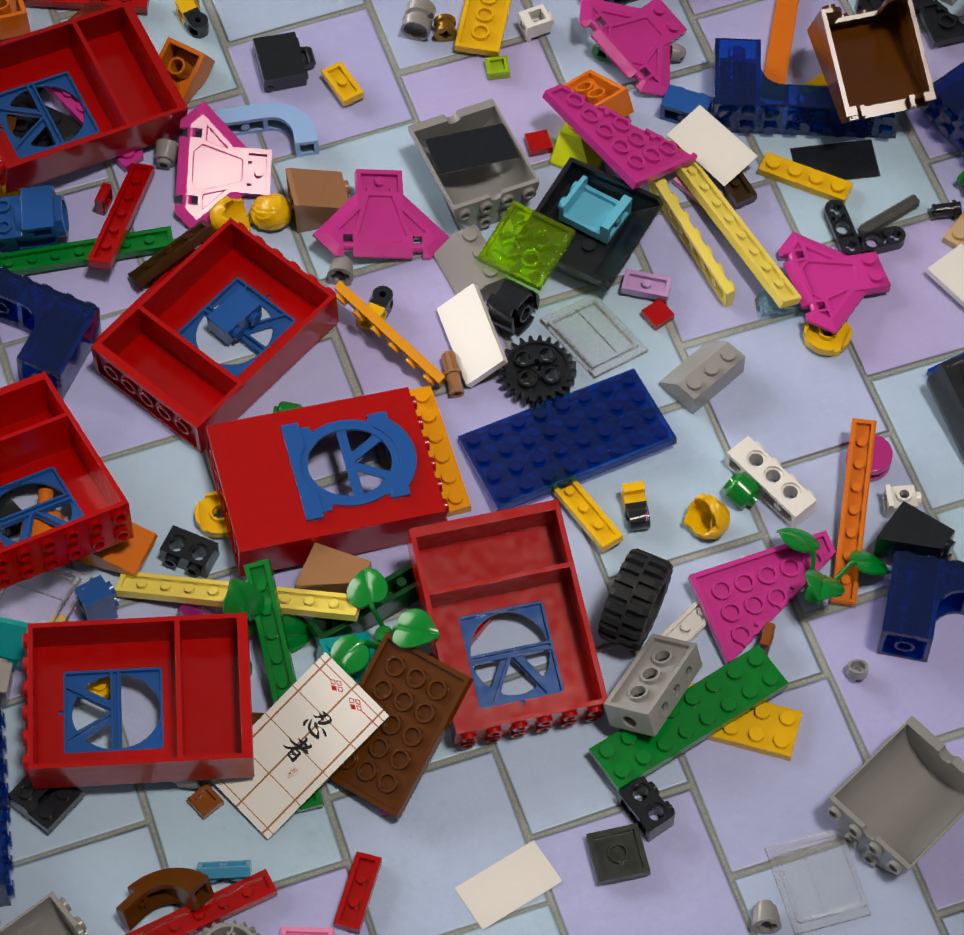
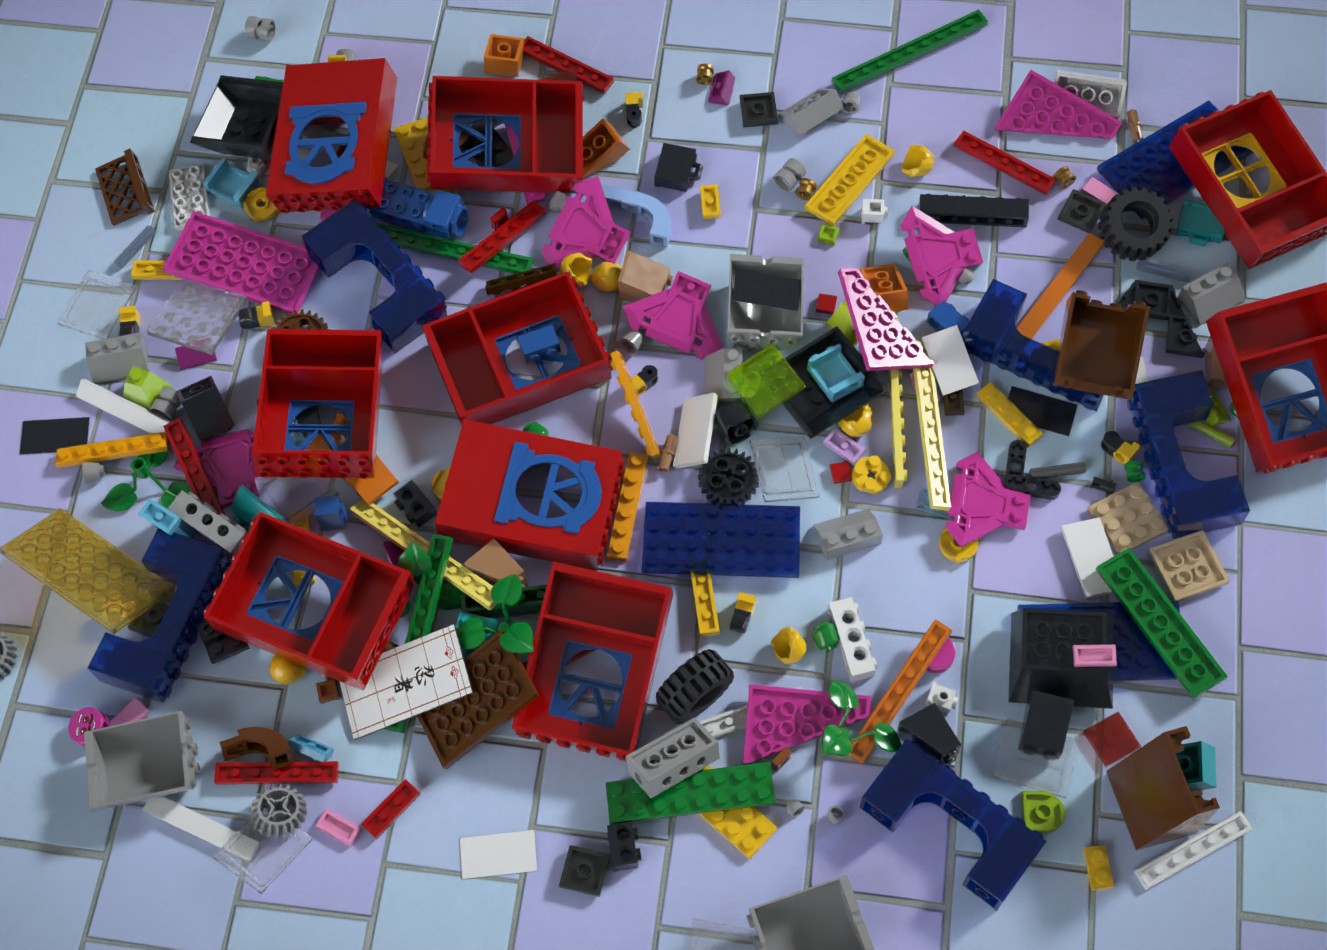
camera: 30 degrees right, 5 degrees up
none -> yellow hair [269,655,306,685]
none -> light grey hinge [786,800,805,818]
none -> yellow hair [838,404,872,437]
none -> yellow plate [852,455,891,495]
none -> leg [1101,431,1140,465]

